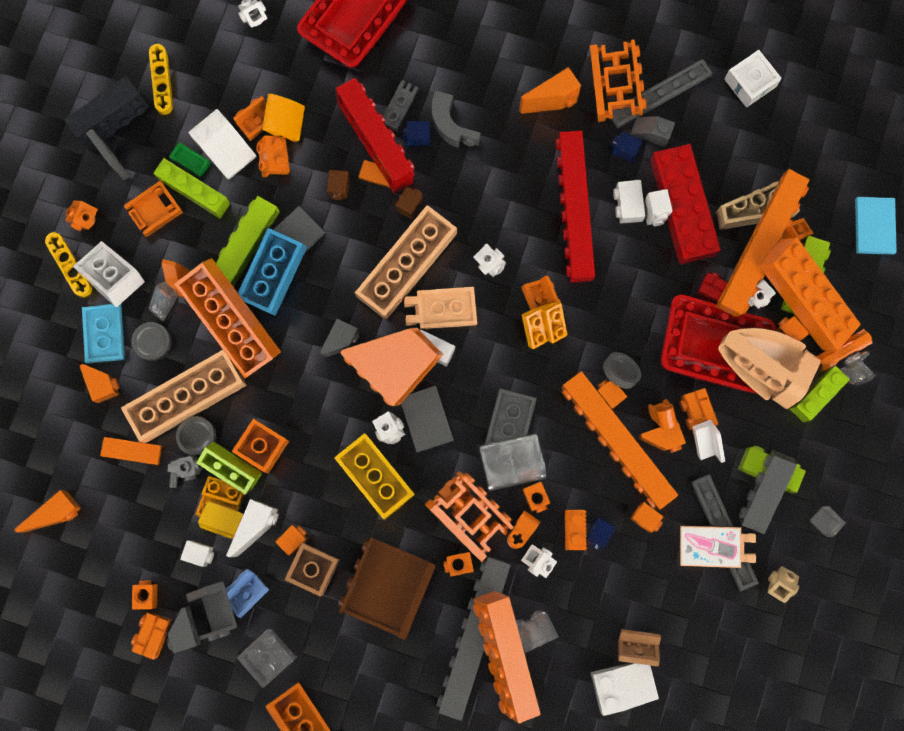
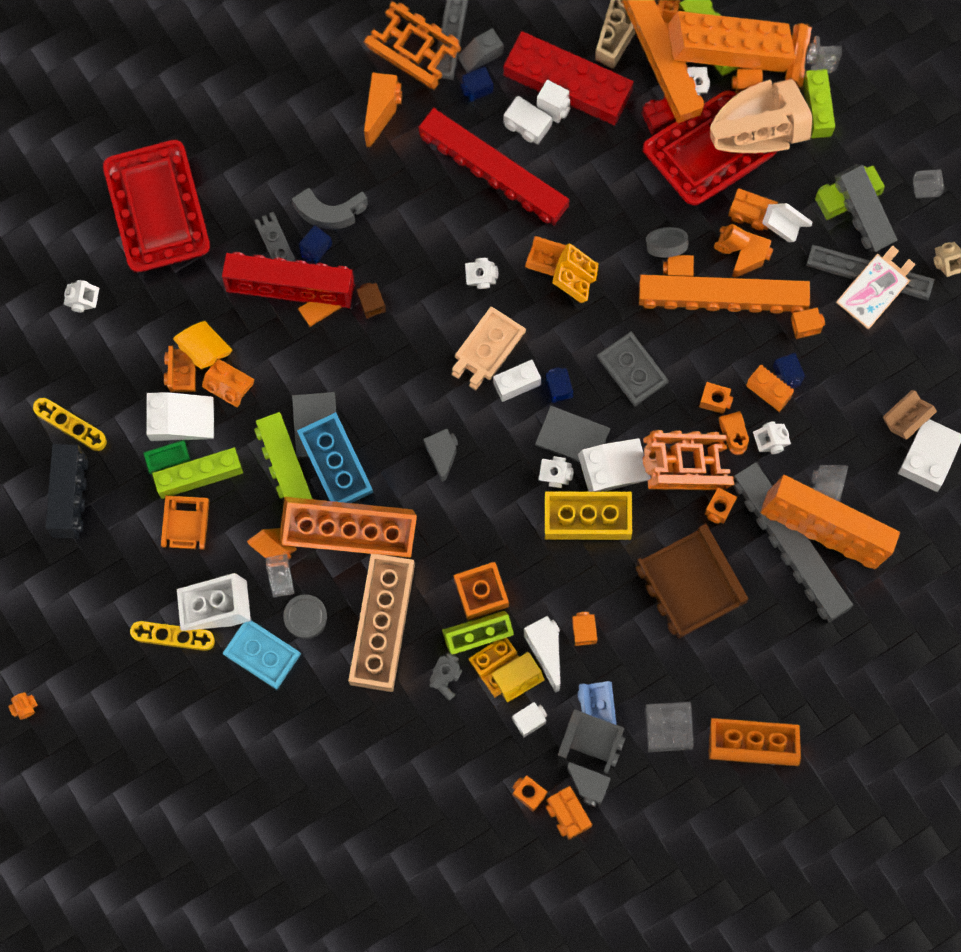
camera: 50 degrees left, 5 degrees down
orange slope [14,490,81,533] -> none
orange brick [65,200,98,231] -> none
orange slope [80,364,120,403] -> none
dark grey tile [86,129,130,181] -> none
orange tile [100,437,163,465] -> none
dark grey piece [176,416,216,456] -> none
medium nougat brick [285,543,340,597] -> none
reddish brown brick [327,170,350,201] -> none
orange slope [340,328,444,406] -> none
light nougat brick [355,205,457,320] -> none
clear slope [480,434,546,491] -> none
none -> clear blue brick [546,367,573,403]
none -> white slope [578,438,651,492]

